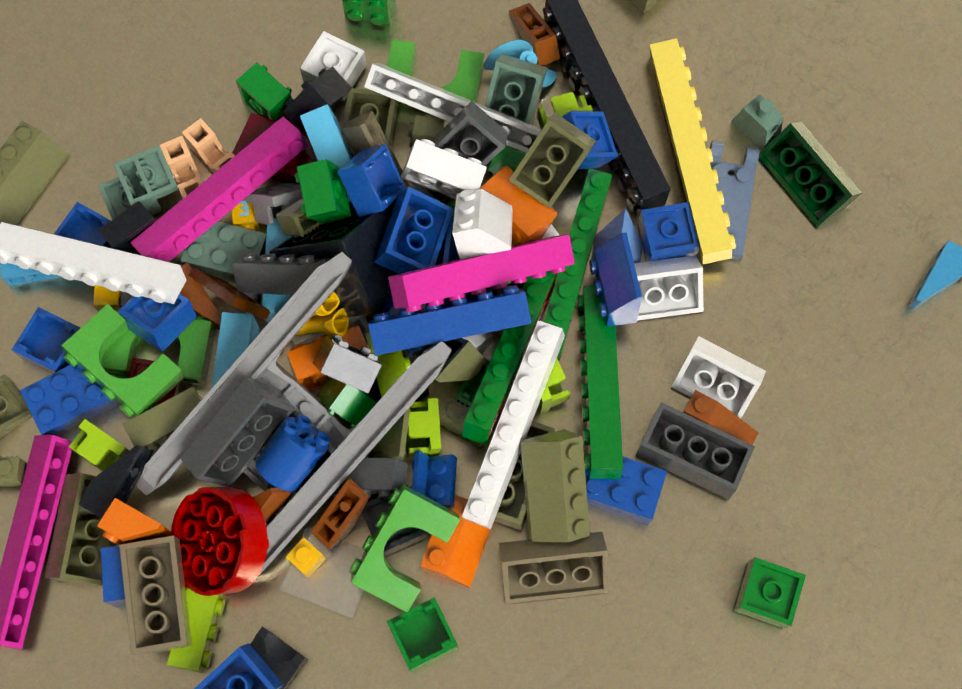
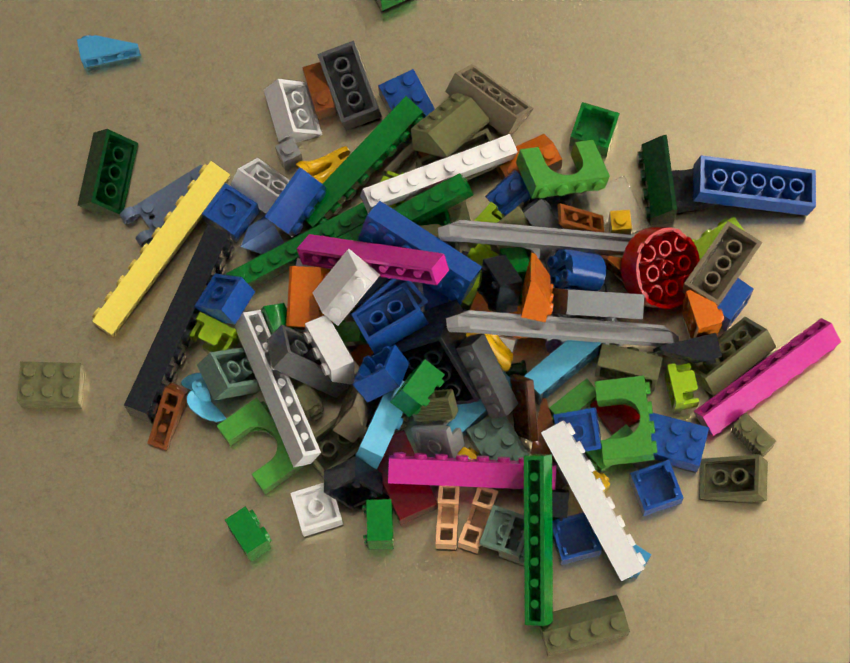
camera: 130 degrees left, 0 degrees up
olive brick [509,113,596,208] -> none
sand green torso [731,95,784,150] -> none
none -> light grey brick [275,138,303,171]
none -> yellow piece [296,146,350,184]
none -> dark tan tile [384,143,417,176]
none -> orange slope [521,253,554,322]
none -> green brick [524,454,553,626]
none -> dark green slope [637,135,677,225]

